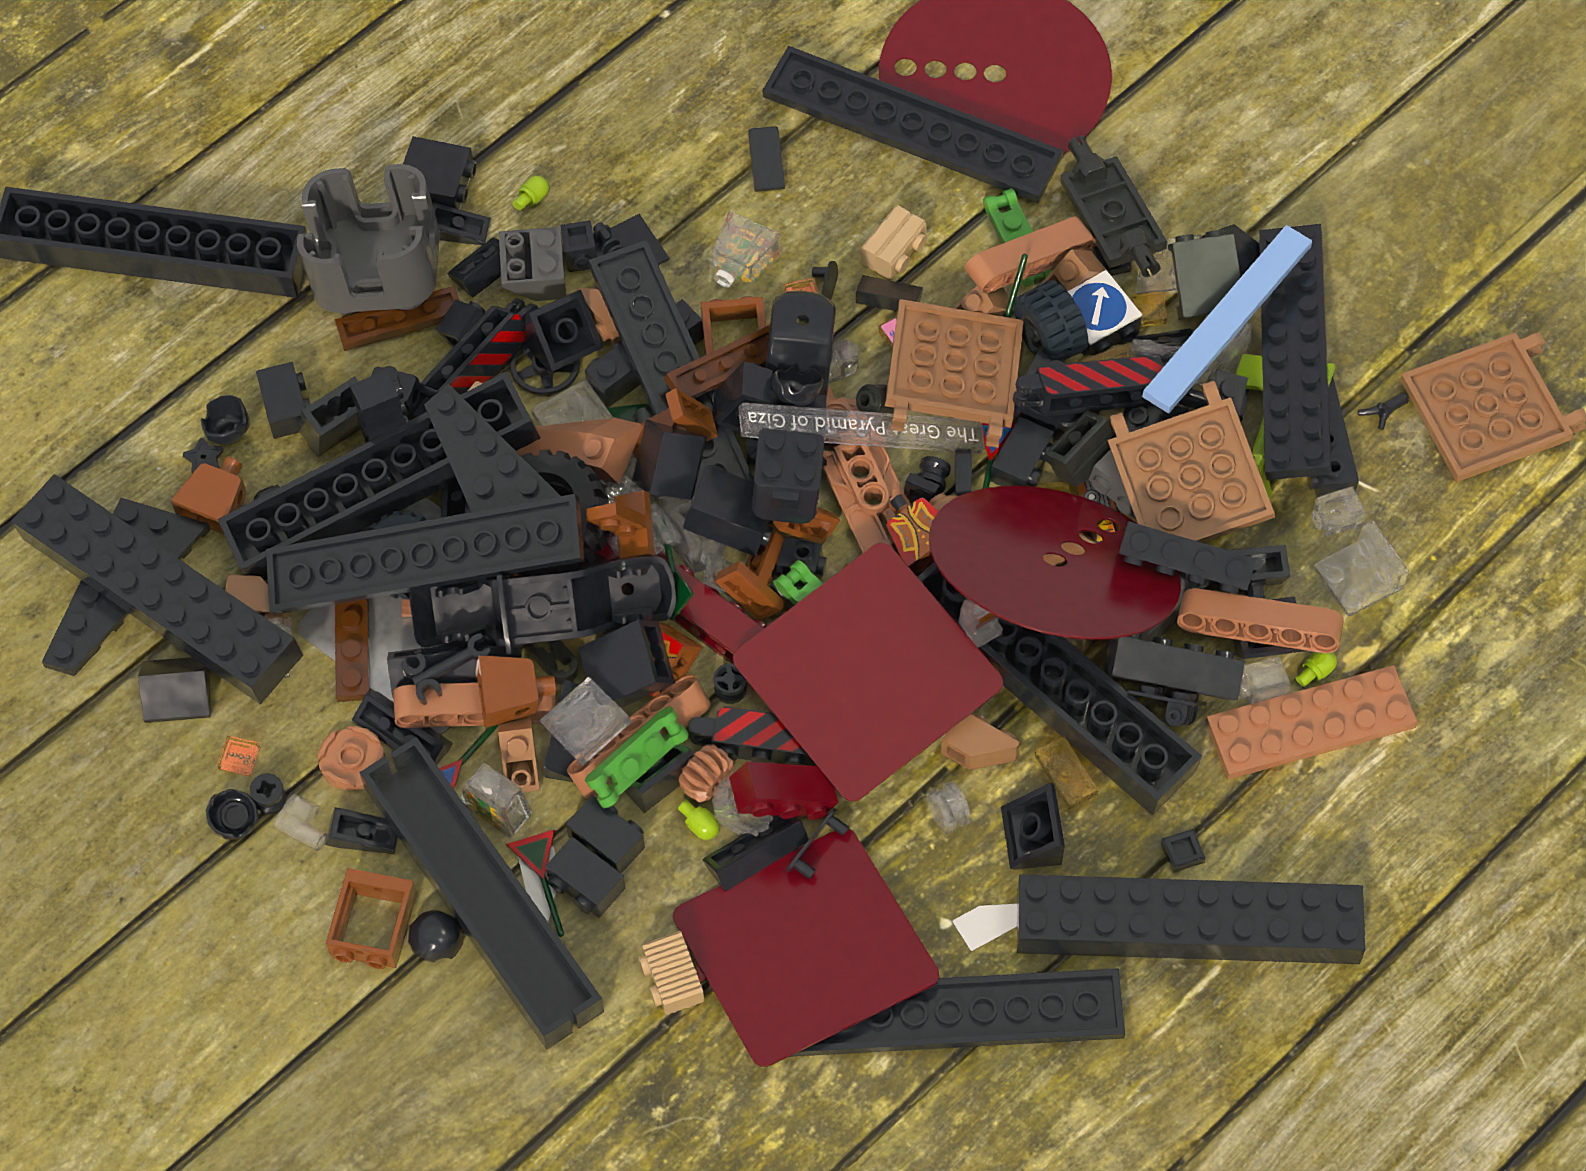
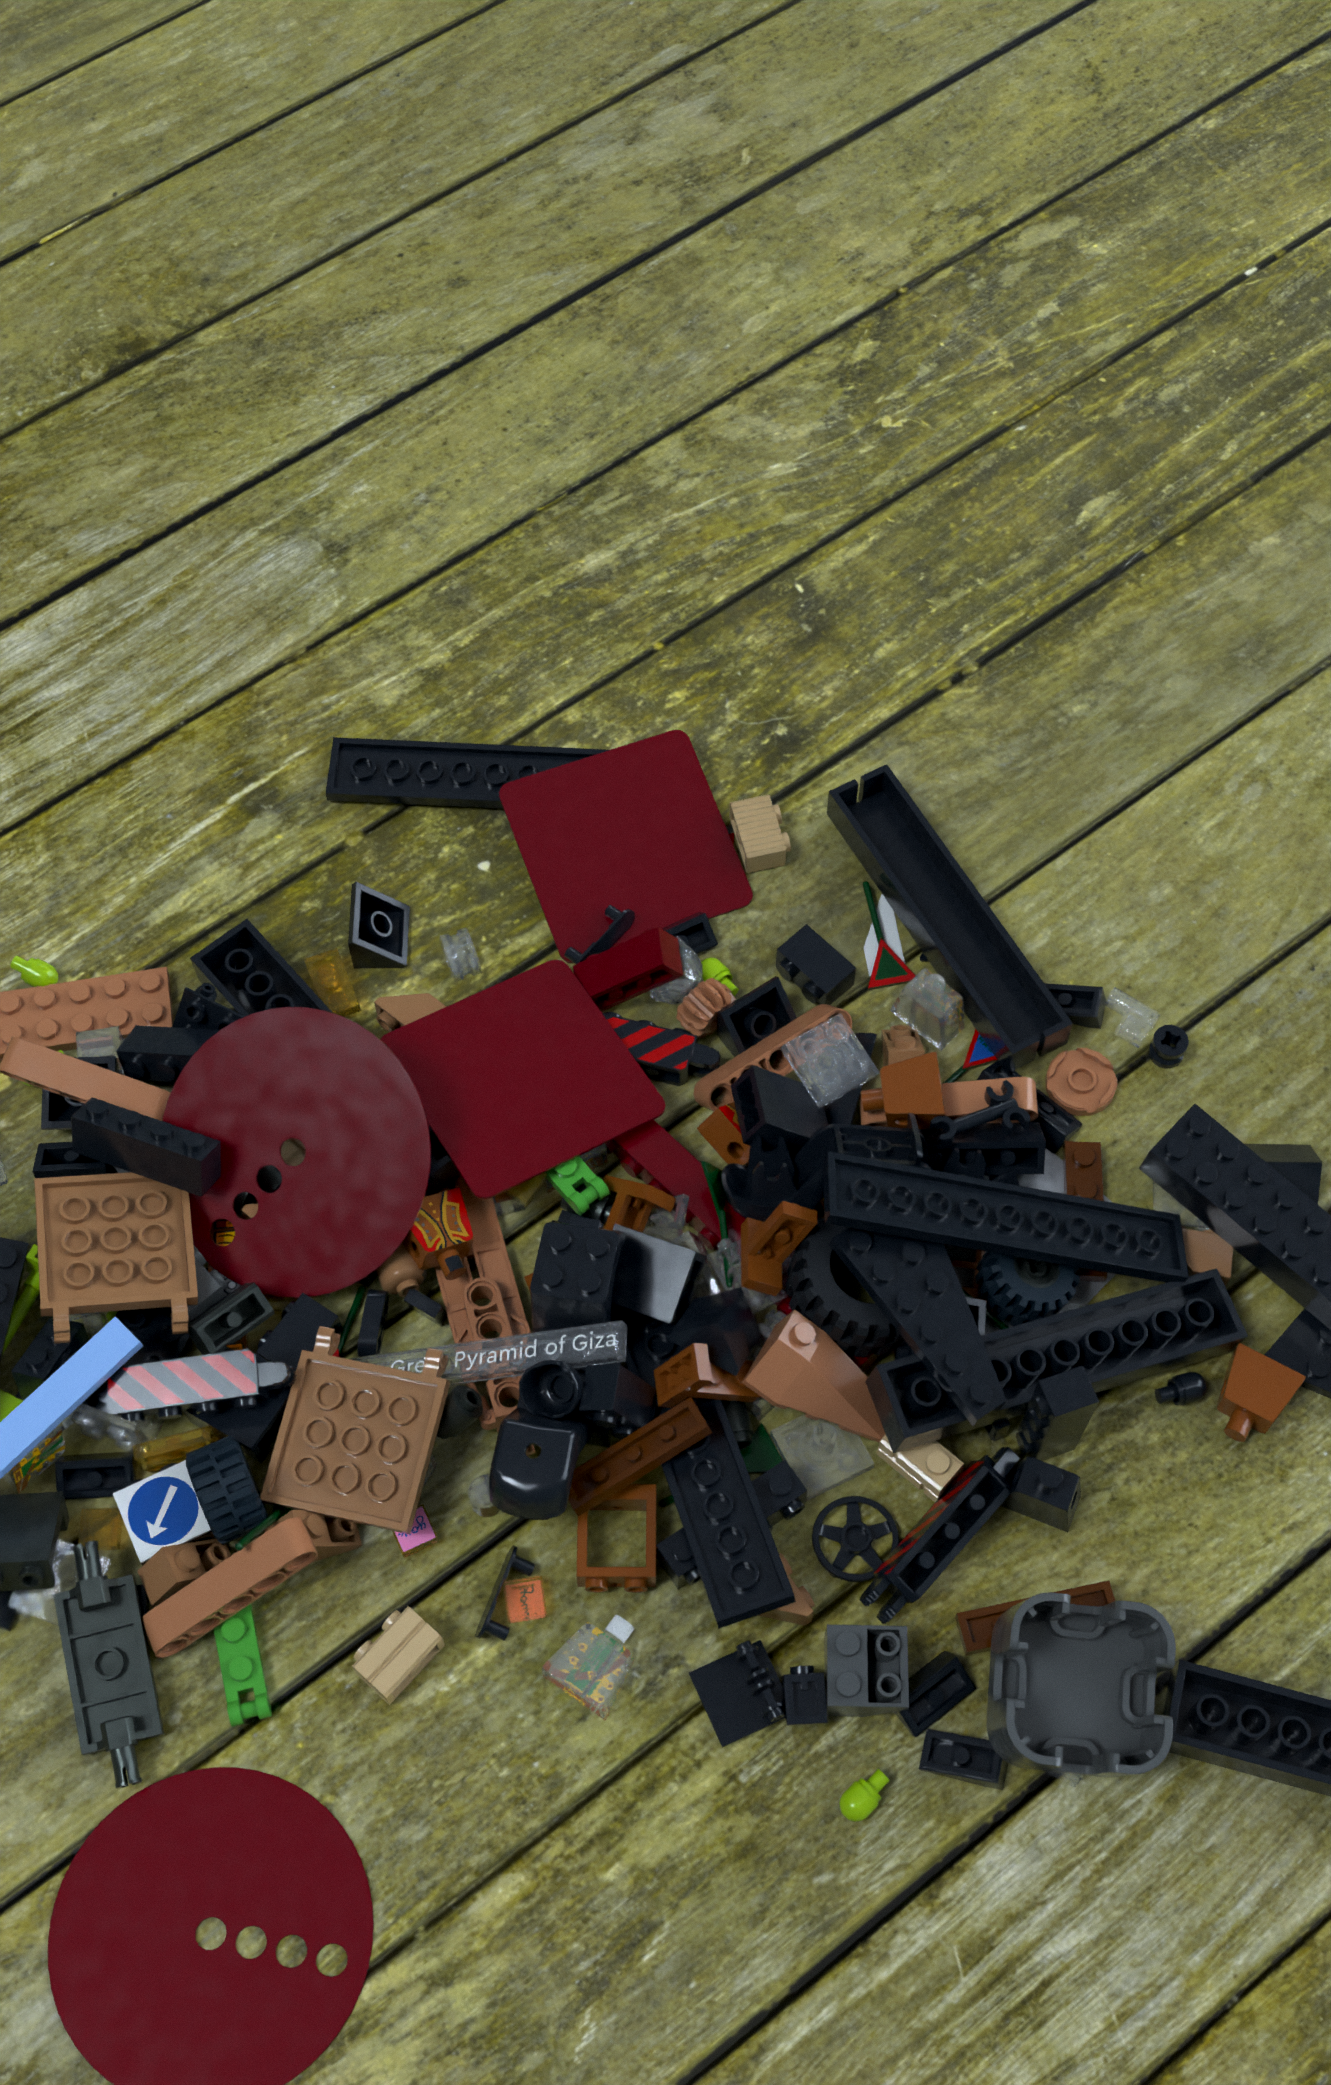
camera: 175 degrees left, 0 degrees up
black plate [183,438,224,474] -> none
black hair [201,395,250,445] -> none
black hair [205,789,259,840] -> none
clear yellow tile [217,735,260,776] -> none
black brick [256,362,311,439] -> none
black brick [299,376,361,457] -> none
dark orange window [326,868,417,969] -> none
black piece [403,136,477,209] -> none
black hair [408,910,464,963] -> none
black brick [435,300,486,347] -> none
black slope [525,290,604,372] -> none
black brick [545,837,626,918] -> none
bright green plate [585,707,689,808] -> none
black wheel [713,663,747,704] -> none
black slope [748,126,785,192] -> none
black plate [762,45,1063,203] -> none
black slope [856,275,923,311] -> none
black wheel [917,456,951,495] -> none
white sticker [952,904,1017,951] -> none
black brick [1017,874,1366,964] -> none
black tile [1161,829,1206,873] -> none
none -> lime cylinder [10,956,59,987]

